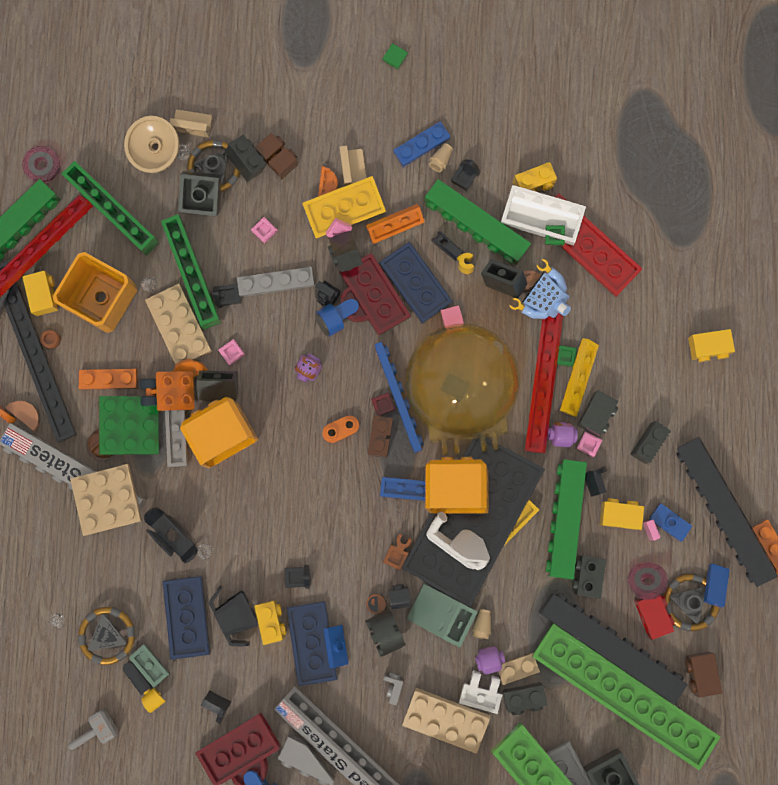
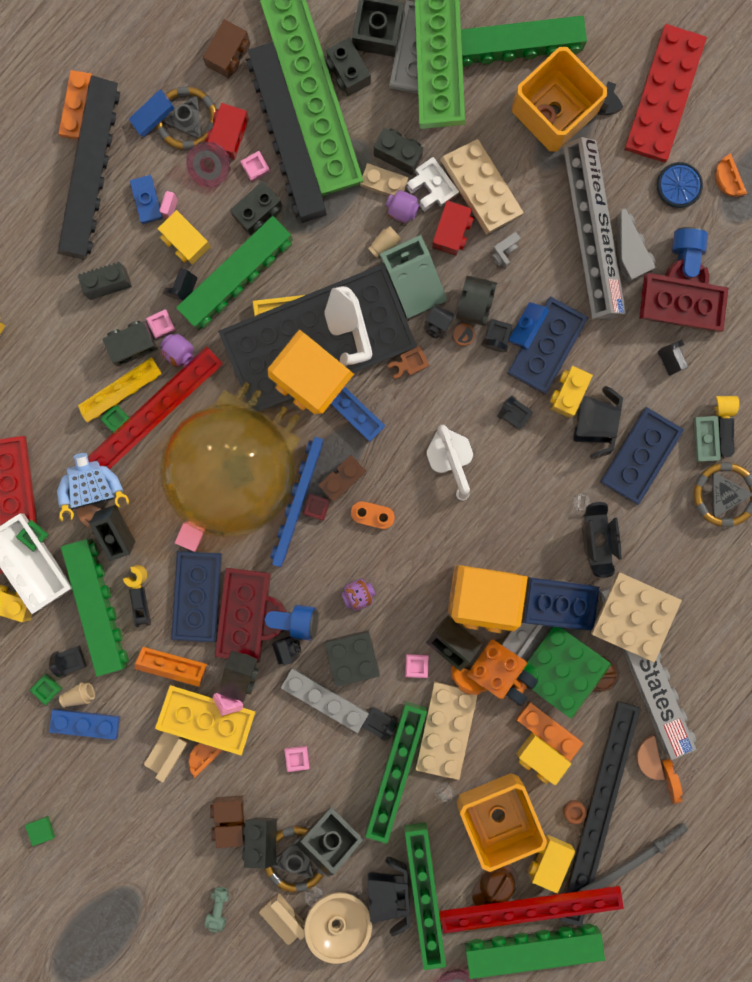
camera: 145 degrees left, 5 degrees up
none -> green tile [29,673,63,706]
none -> sand green bar [205,887,229,933]
none -> bright pink tile [240,151,270,182]
none -> pearl dark grey brick [325,37,371,96]
none -> pearl dark grey brick [325,630,380,687]
none -> black piece [368,857,410,936]
none -> white piece [426,425,473,501]
none -> red brick [432,201,474,256]
none -> reddish brown piece [472,864,518,906]
none -> black tile [481,319,512,352]
none -> yellow brick [516,732,571,785]
none -> dark blue tile [521,577,600,631]

